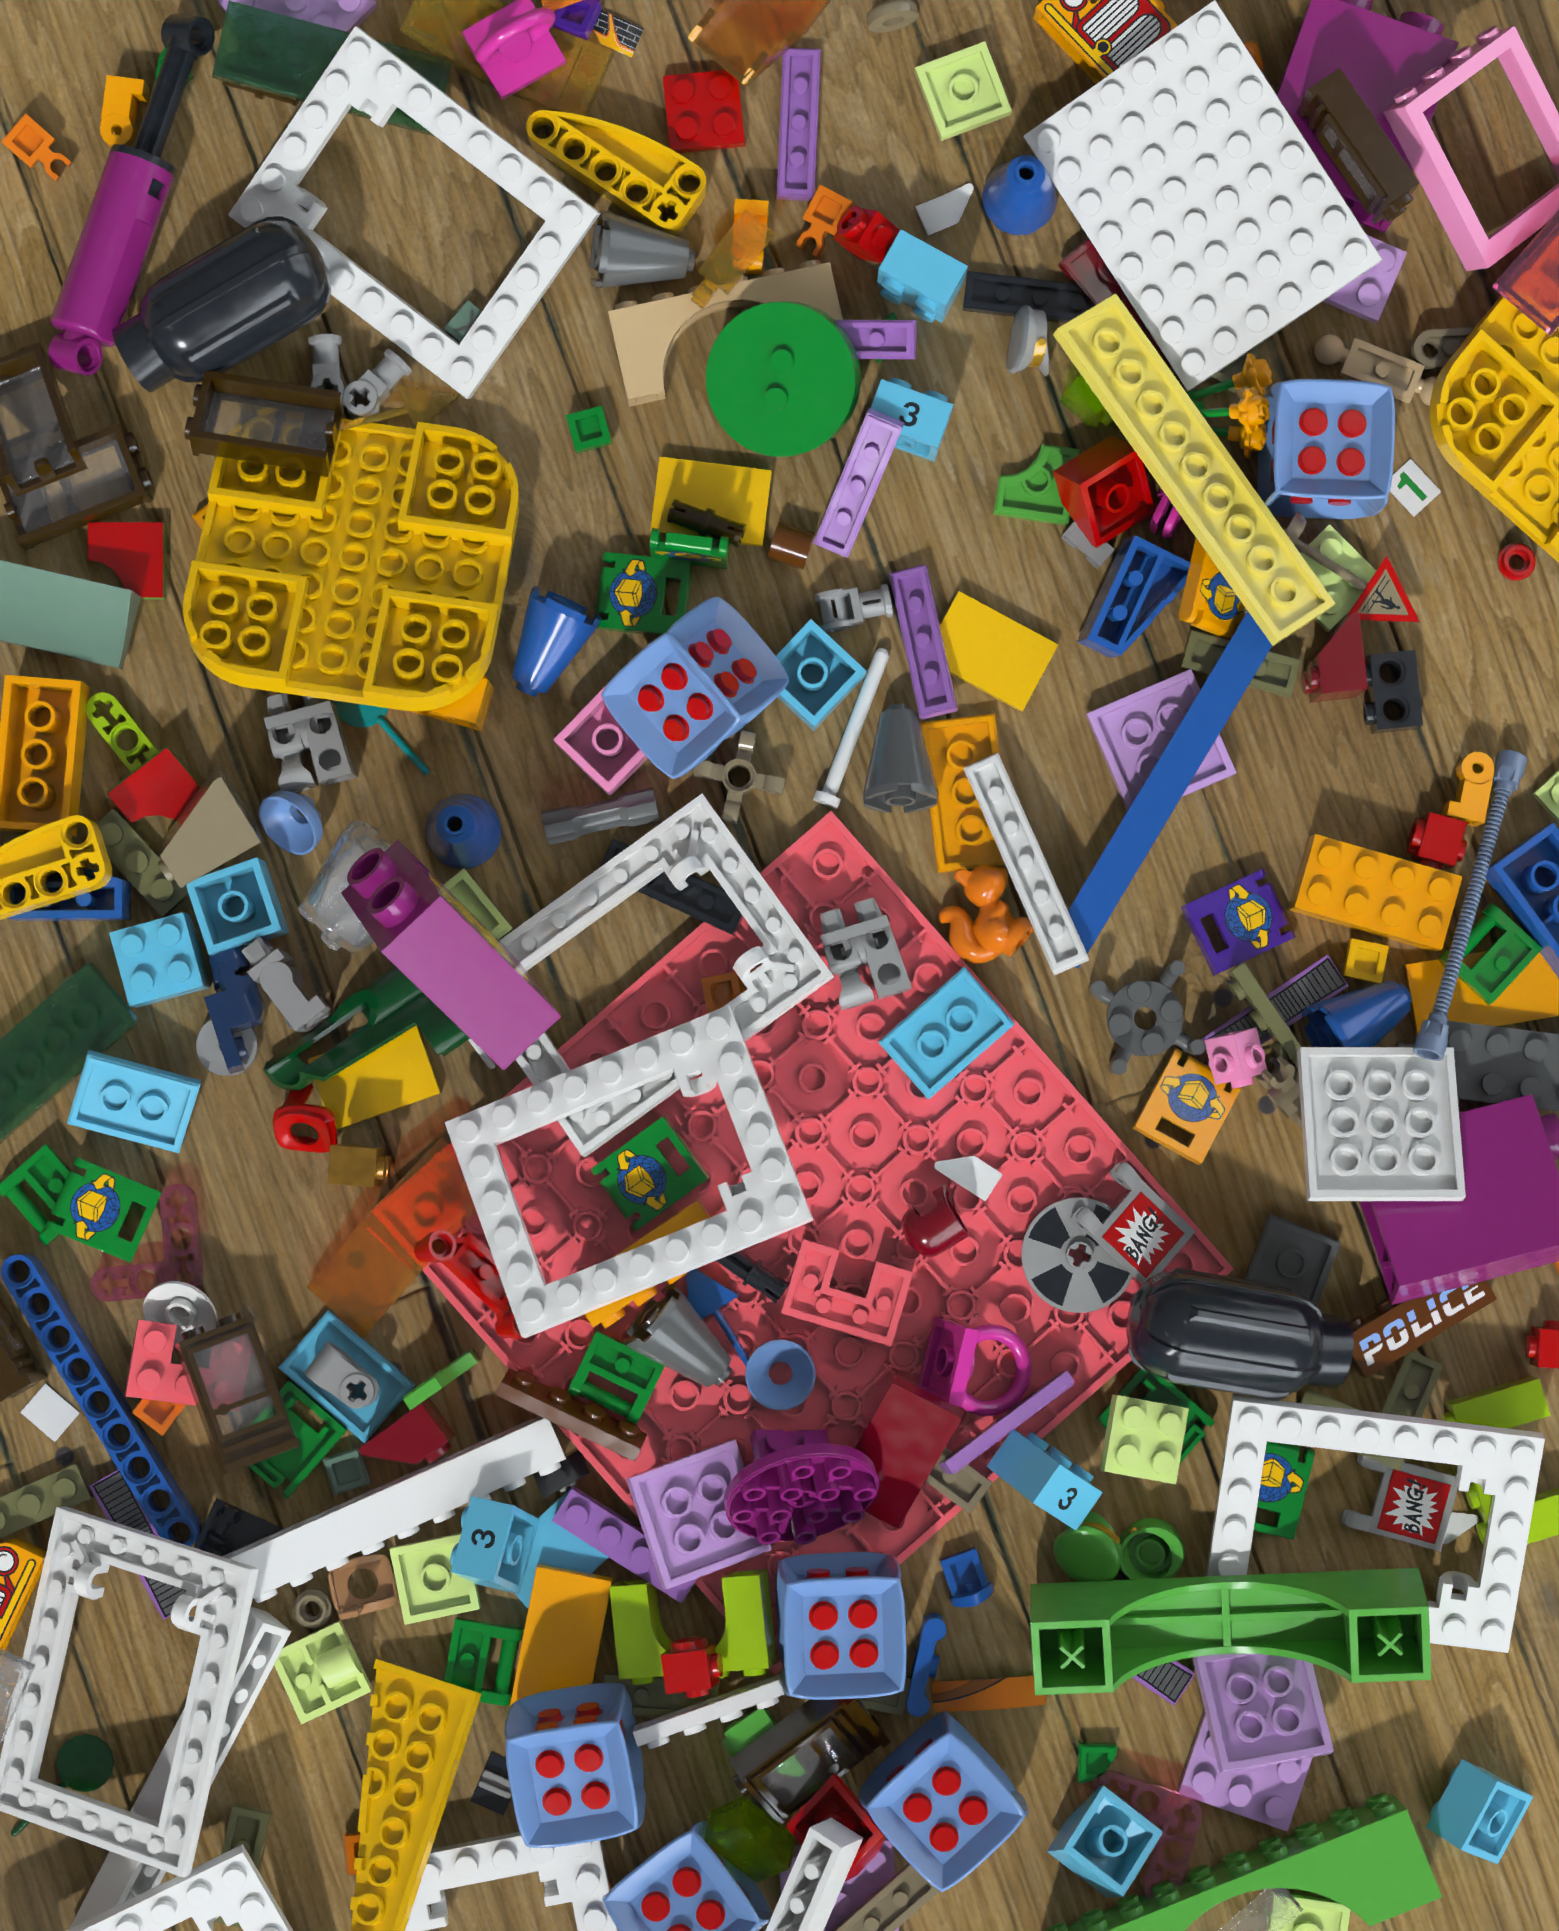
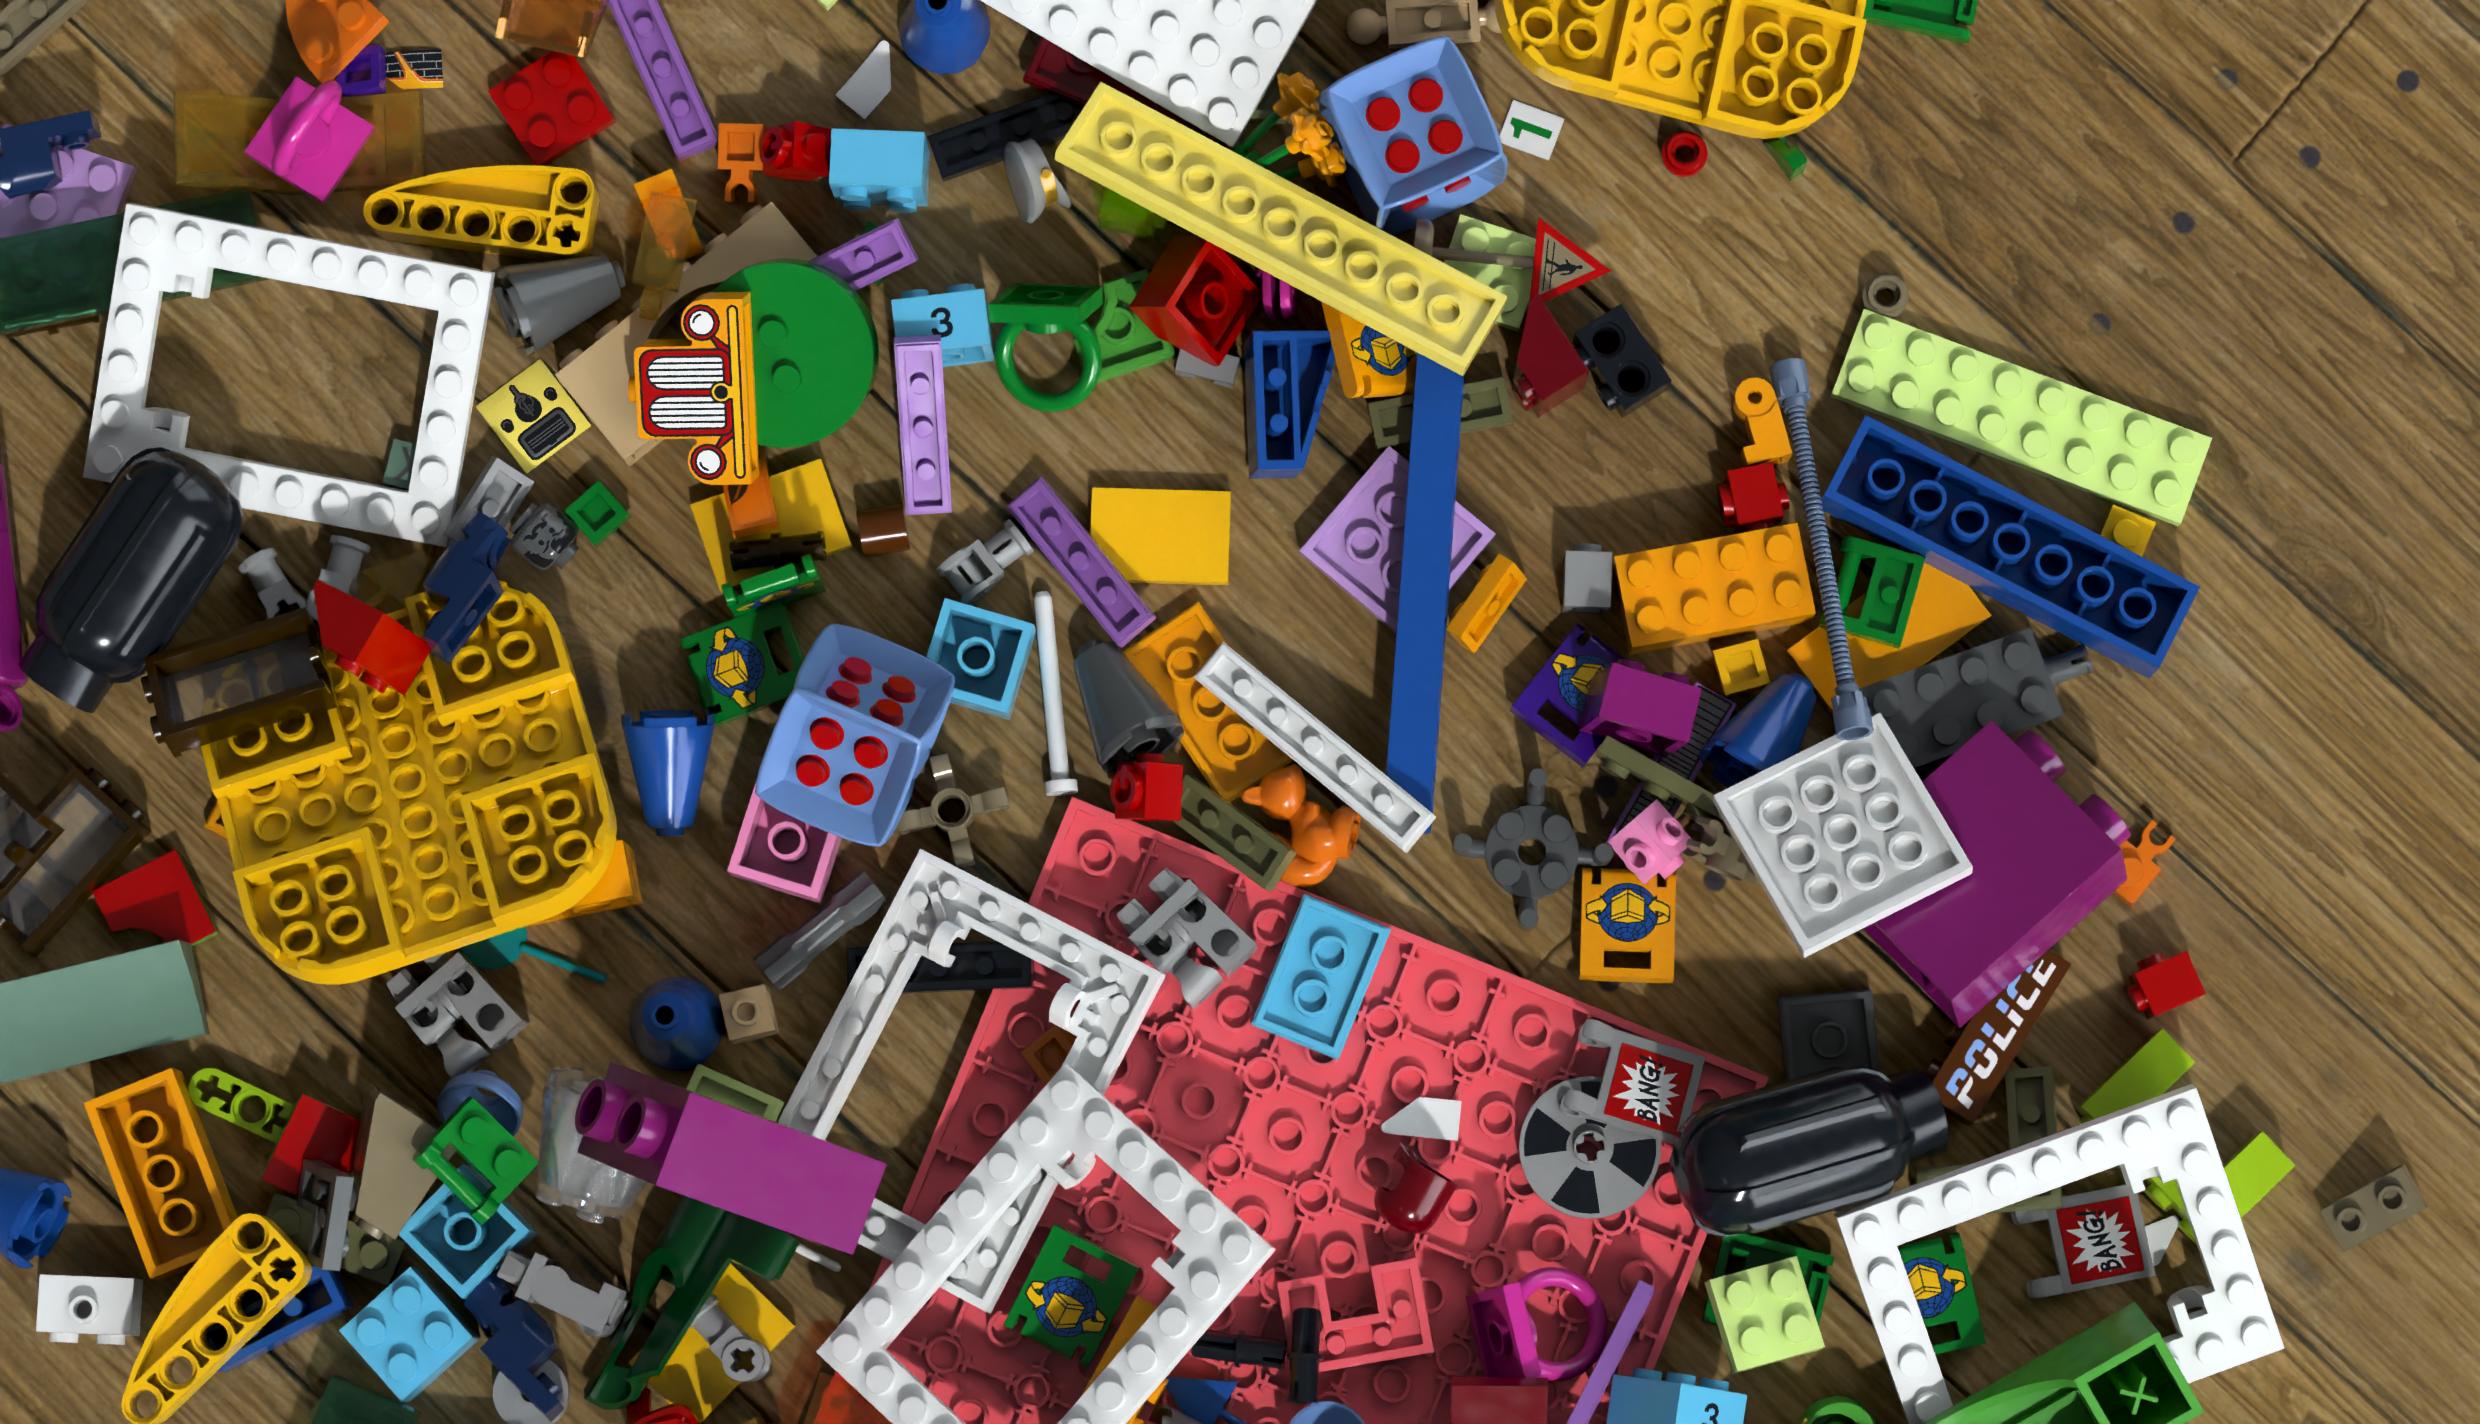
camera: 20 degrees left, 5 degrees down
none -> dark grey plate [296,1159,357,1271]
none -> red slope [313,580,431,695]
none -> green plate [412,1096,539,1225]
none -> dark blue plate [423,510,512,664]
none -> light grey plate [443,456,534,540]
none -> sticker [476,358,591,474]
none -> dark grey head [509,502,579,571]
none -> brick [628,292,759,485]
none -> light grey connector [689,1294,771,1382]
none -> tan brick [719,984,780,1045]
none -> slope [723,446,779,539]
none -> green tile [988,283,1104,412]
none -> red brick [1110,753,1183,822]
none -> olive plate [1173,774,1297,891]
none -> black axle [1286,1307,1324,1404]
none -> light orange plate [1446,553,1527,654]
none -> light grey brick [1562,543,1612,614]
none -> magenta brick [1579,659,1702,756]

